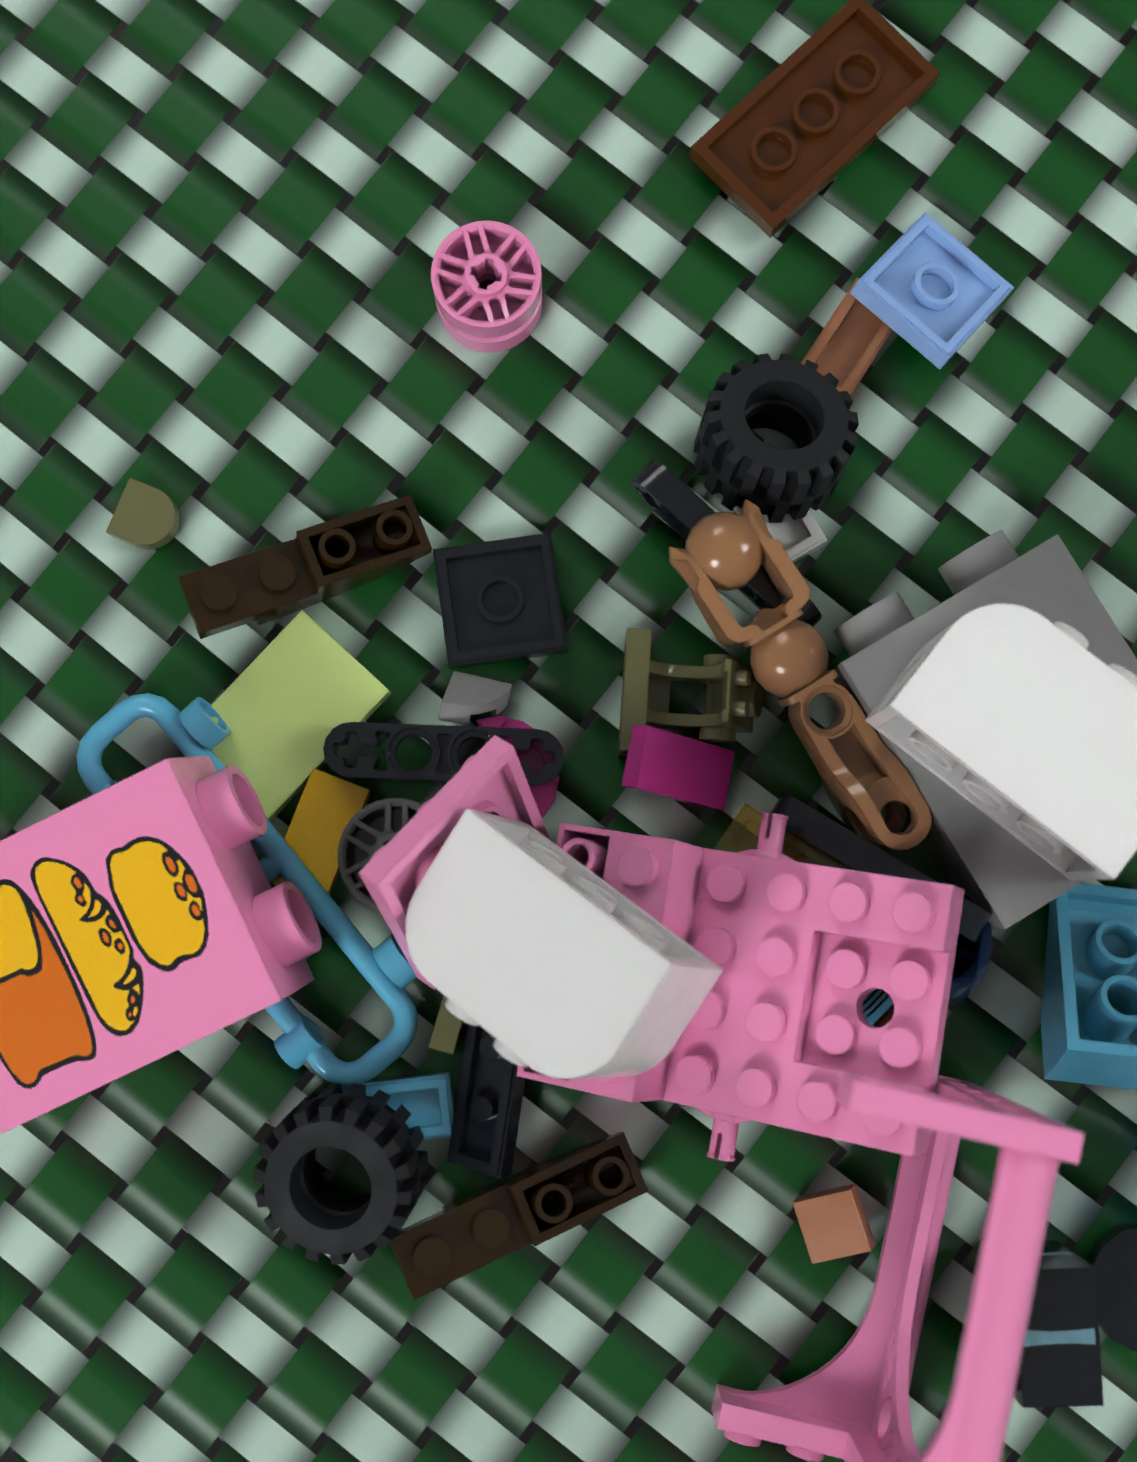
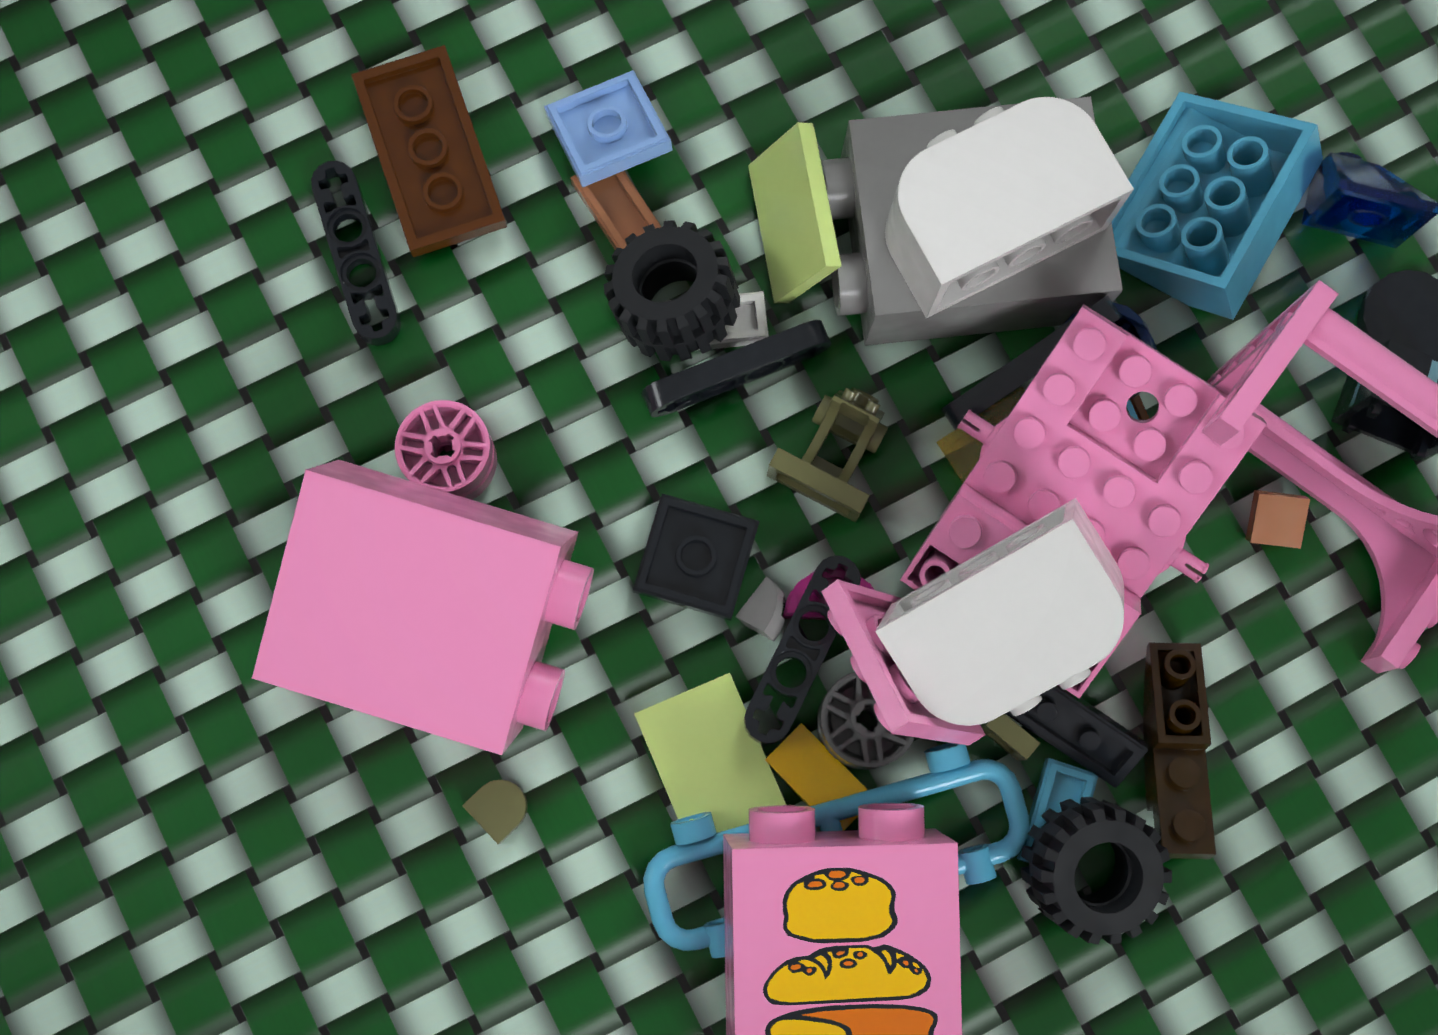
camera: 70 degrees left, 5 degrees down
dark brown slope [178,494,432,639] -> none
dark pink tile [621,725,735,811] -> none
medium nougat piece [668,500,932,850] -> none
none -> bright pink brick [252,460,594,755]
none -> black beam [311,161,401,346]
none -> yellowish green tile [748,122,841,303]

